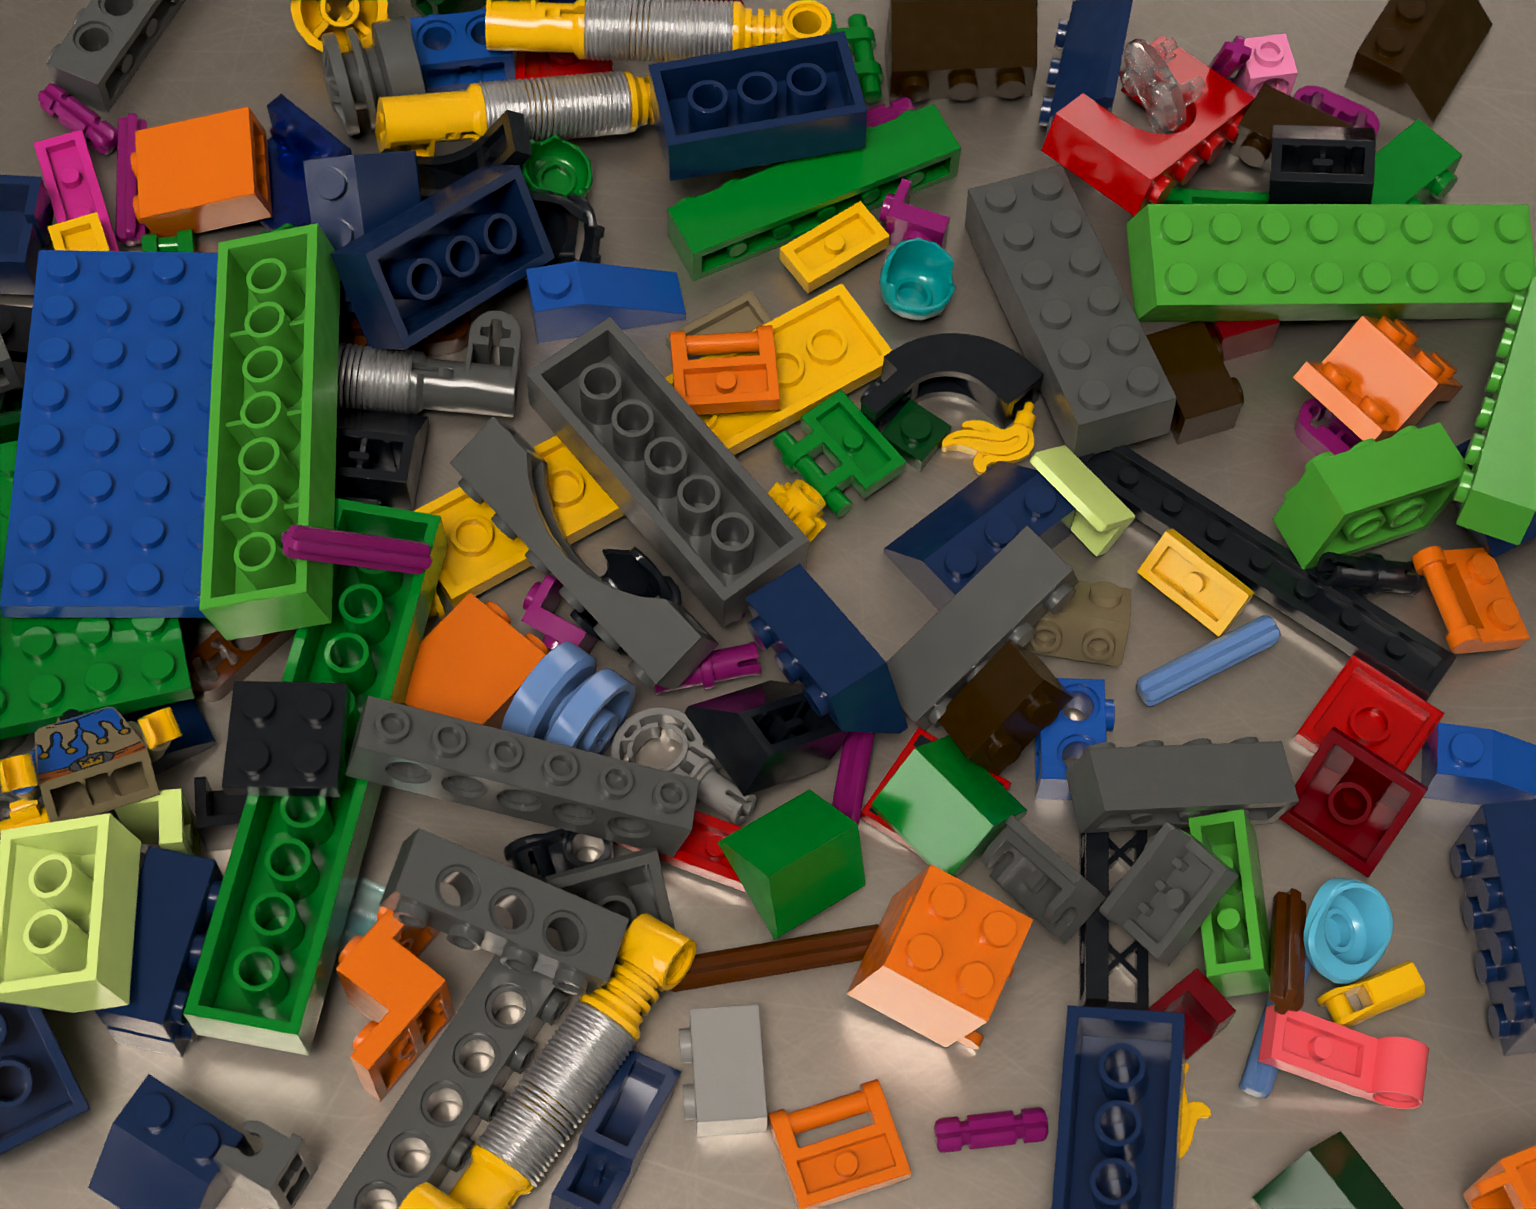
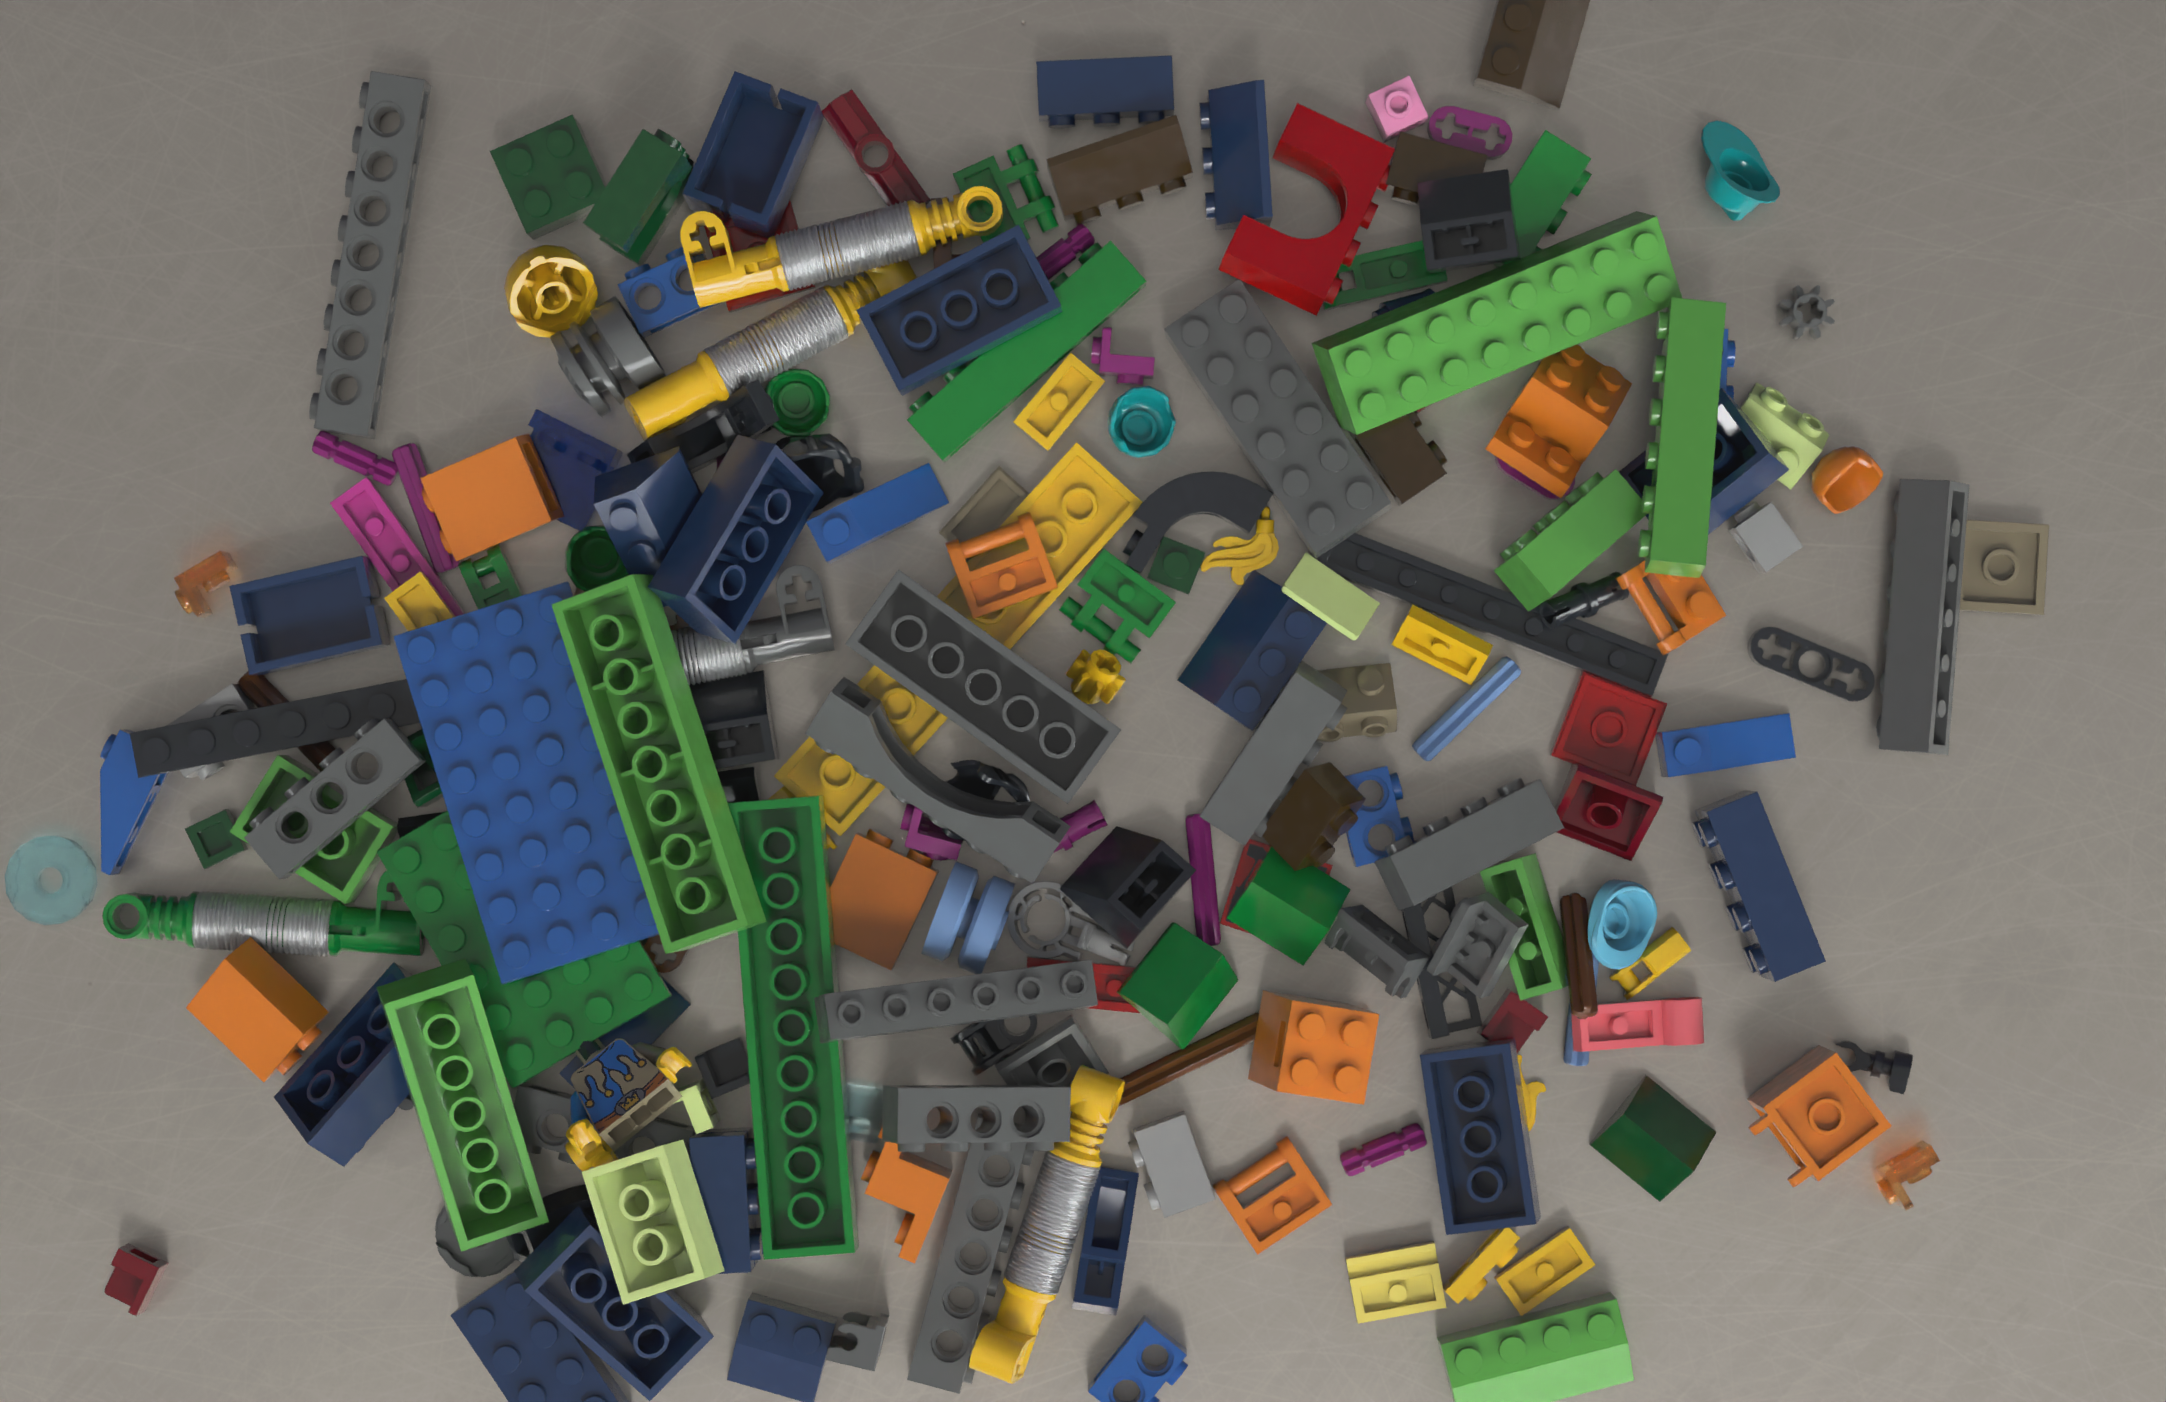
camera: 10 degrees left, 25 degrees up
black plate [222,681,350,797] -> none
magenta axle [281,524,433,575] -> none
dark blue slope [745,564,908,734] -> none
clear plate [1119,38,1206,134] -> none
magenta axle [1208,36,1252,82] -> none

